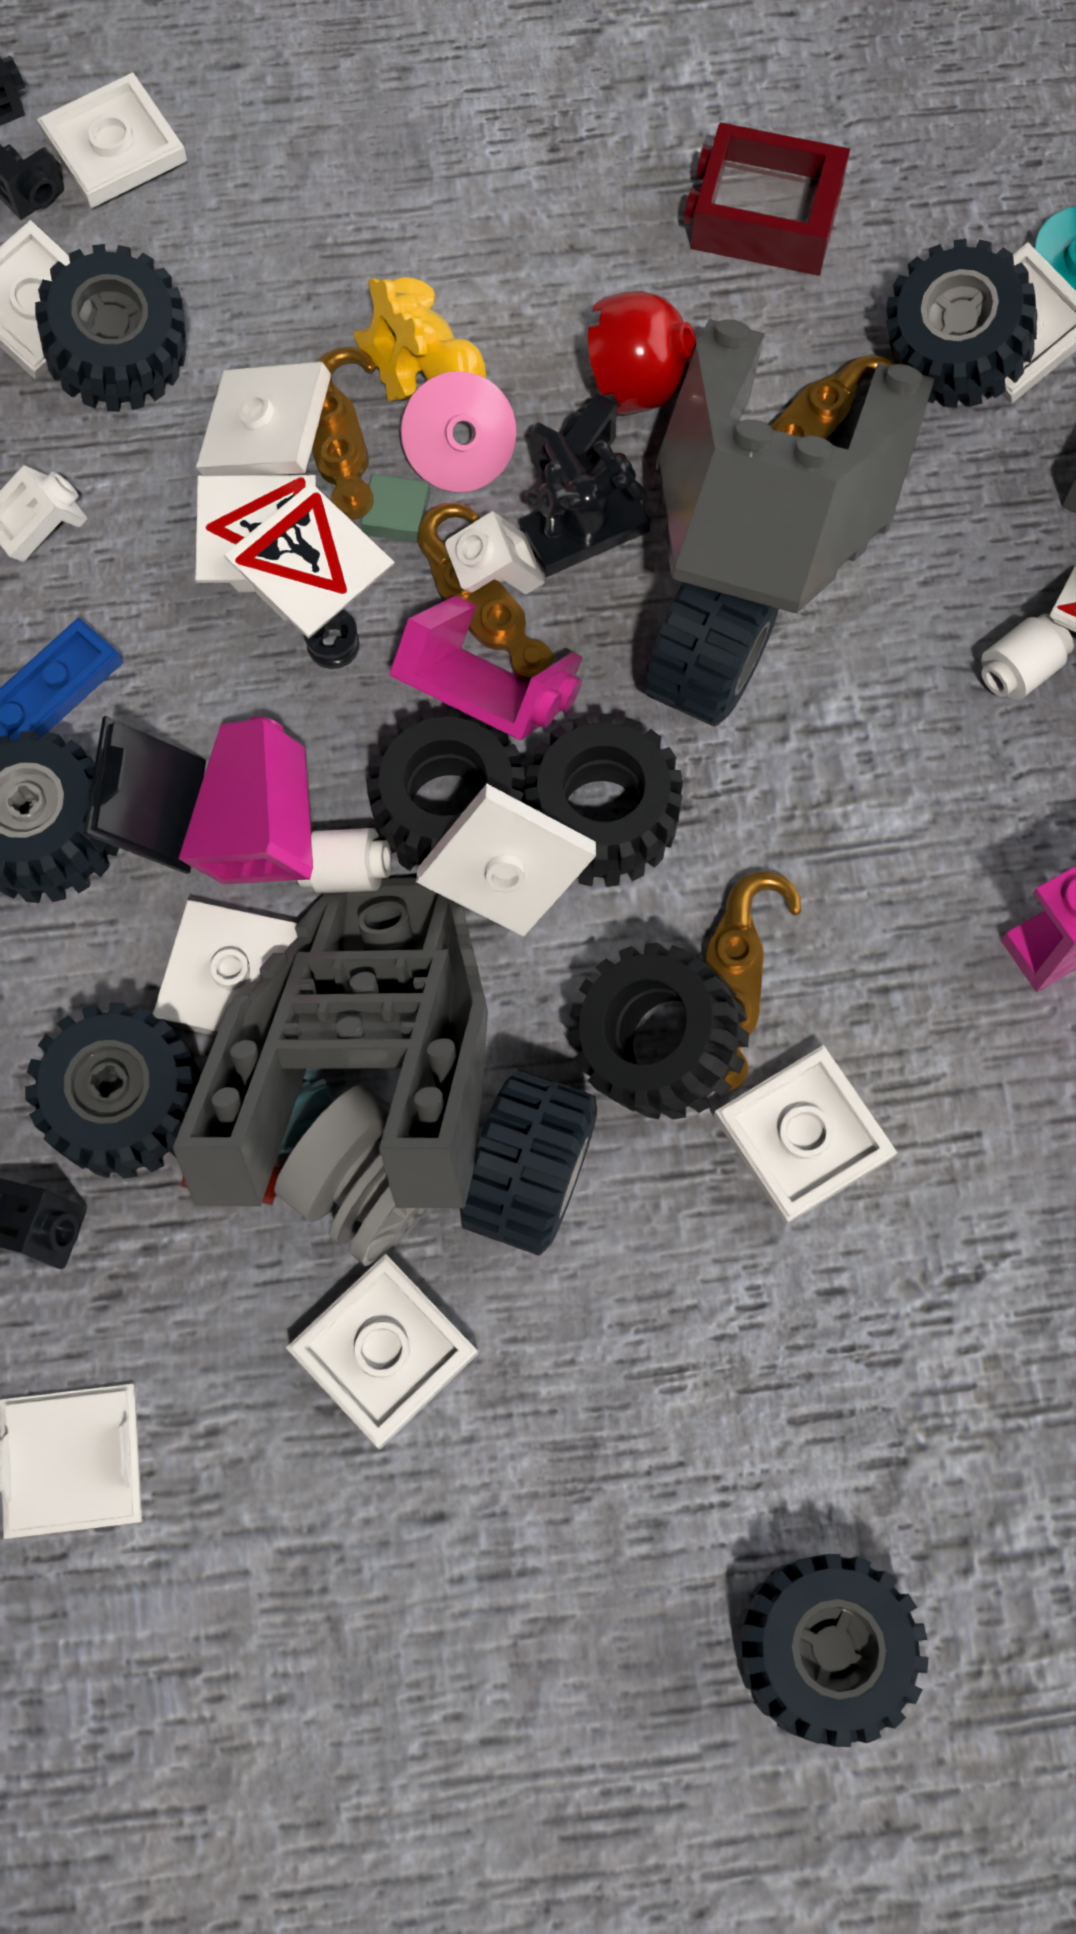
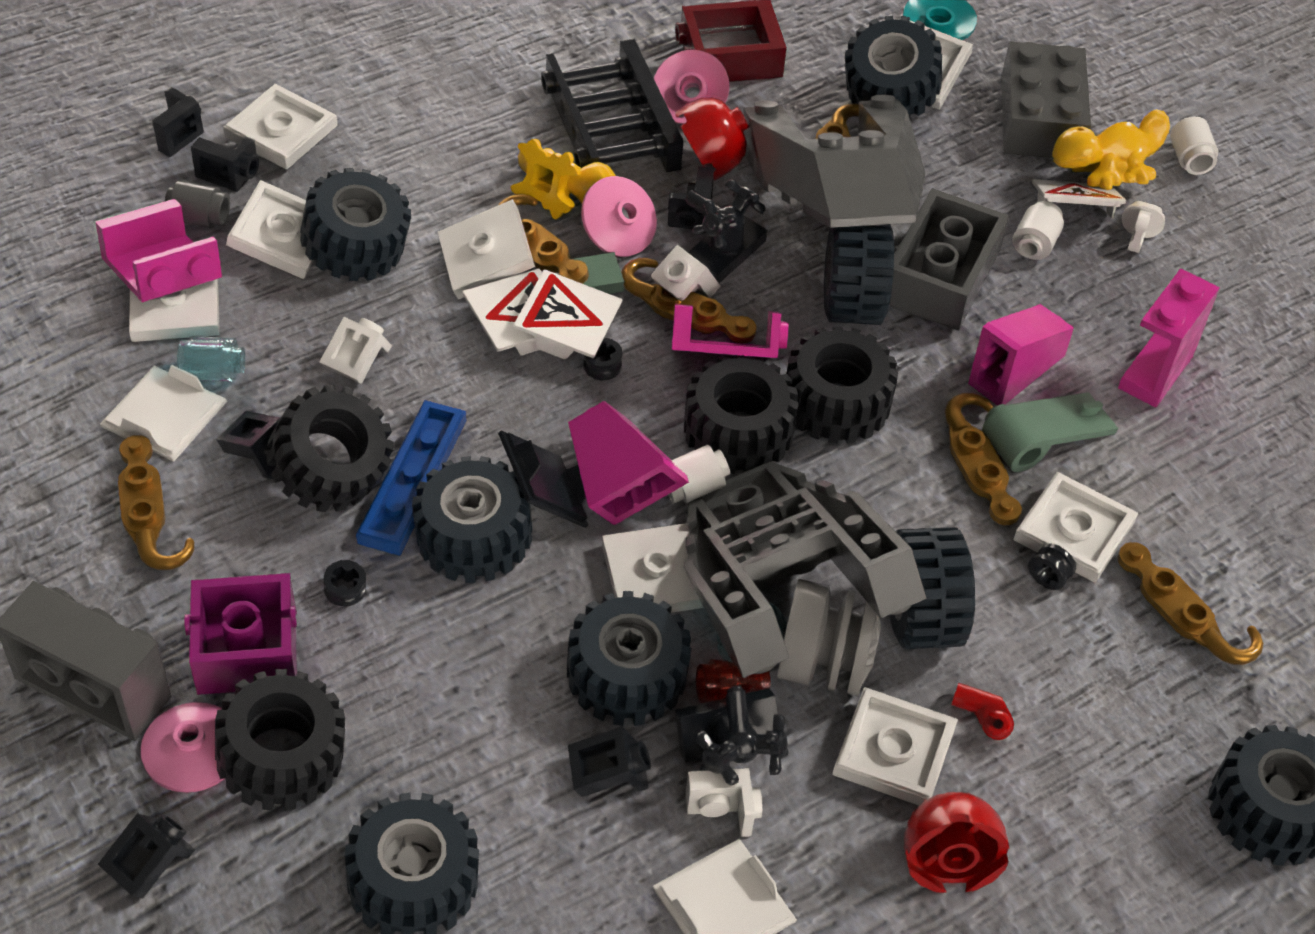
camera: 30 degrees left, 20 degrees down
white plate [416,784,596,936] -> none
black tyre [569,943,749,1120] -> none
none -> black fence [541,39,684,173]
none -> bright pink dish [654,50,730,125]
none -> black piece [675,686,789,786]
none -> white bracket [685,768,762,837]
none -> dark grey brick [890,188,1009,331]
none -> red cylinder [904,792,1010,893]
none -> red arm [951,682,1014,740]
none -> dark pink slope [968,304,1074,405]
none -> sand green door [982,392,1119,472]
none -> black bush [1028,543,1076,590]
none -> pearl gold piece [1117,542,1264,665]

